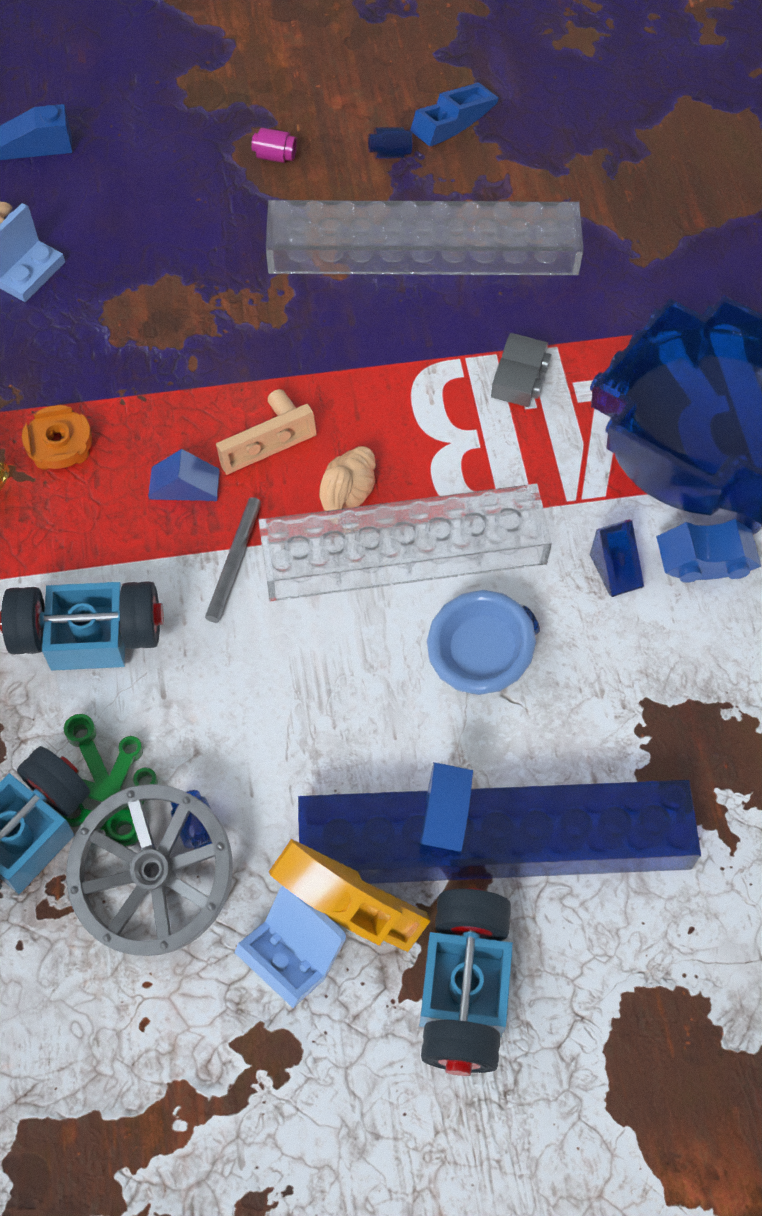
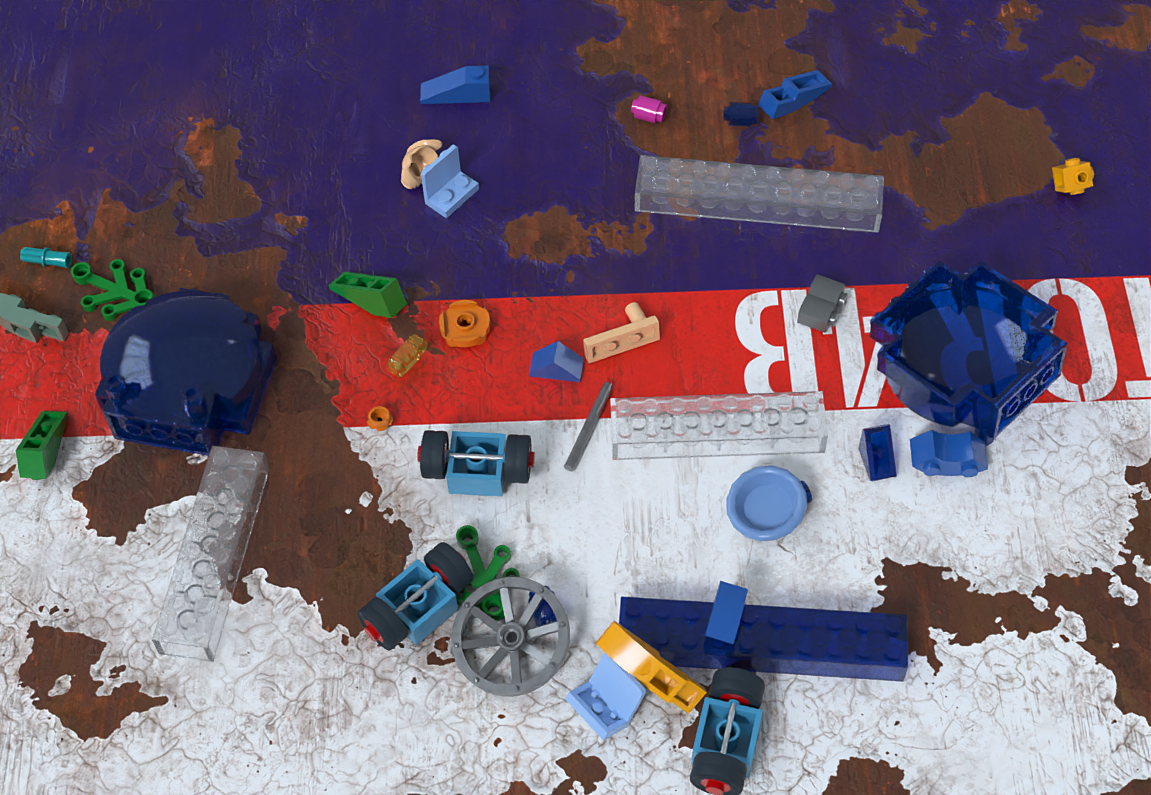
camera: 10 degrees right, 5 degrees down
light nougat hair [319,446,376,522] -> none

